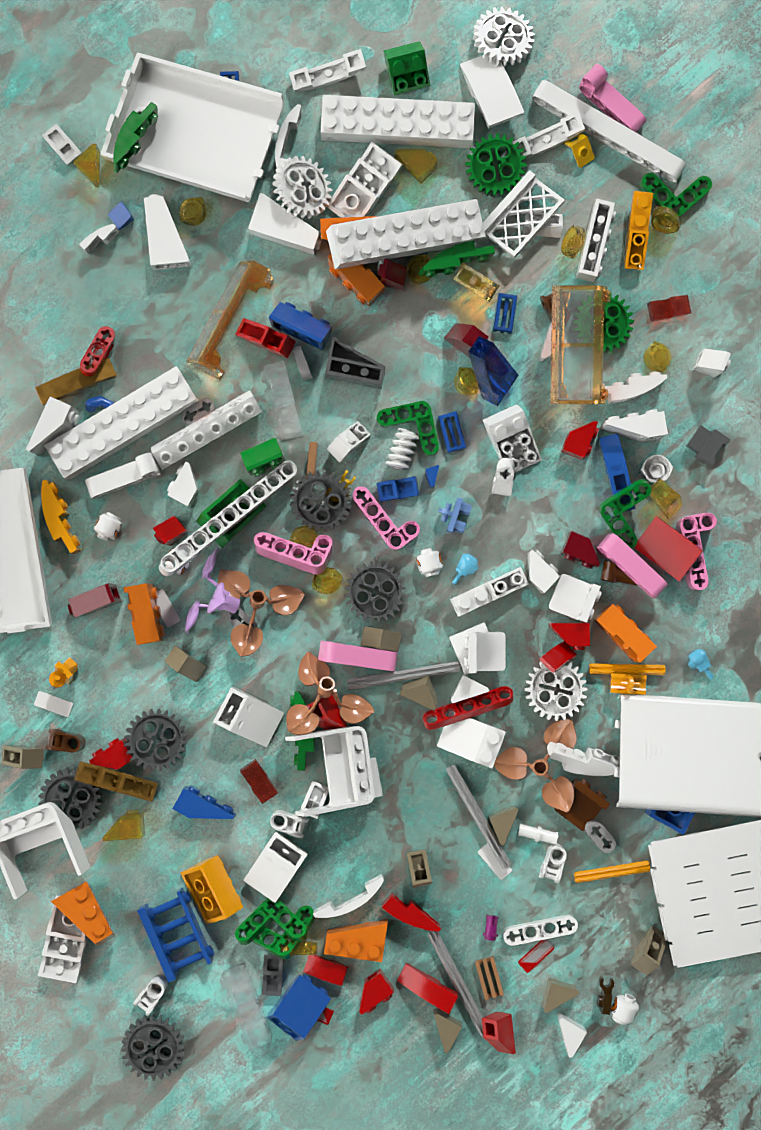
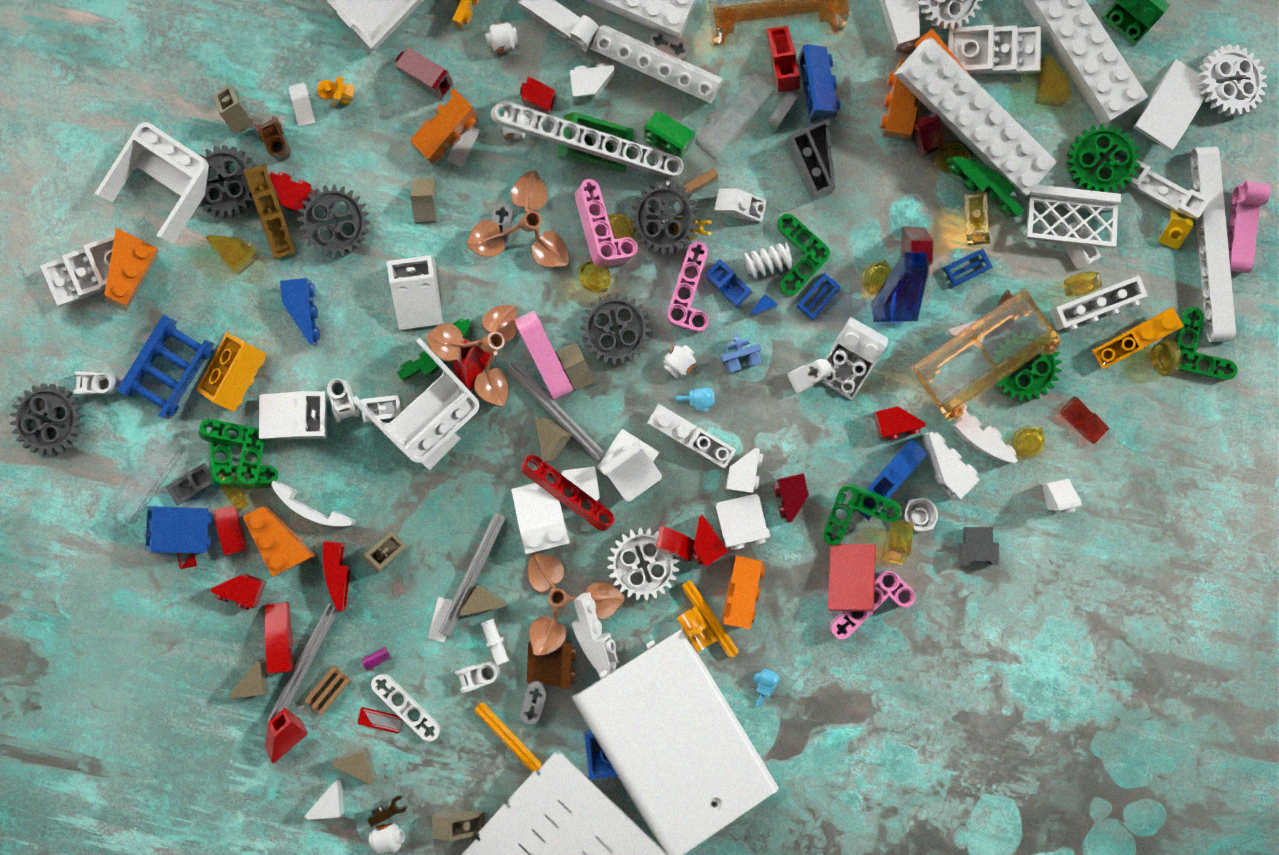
camera: 60 degrees right, 0 degrees up
lavender plant [185,548,240,634] -> none
clear red slope [240,759,278,804] -> none
bright pink beam [596,534,668,599] -> none
reddish brown piece [600,561,638,586] -> none

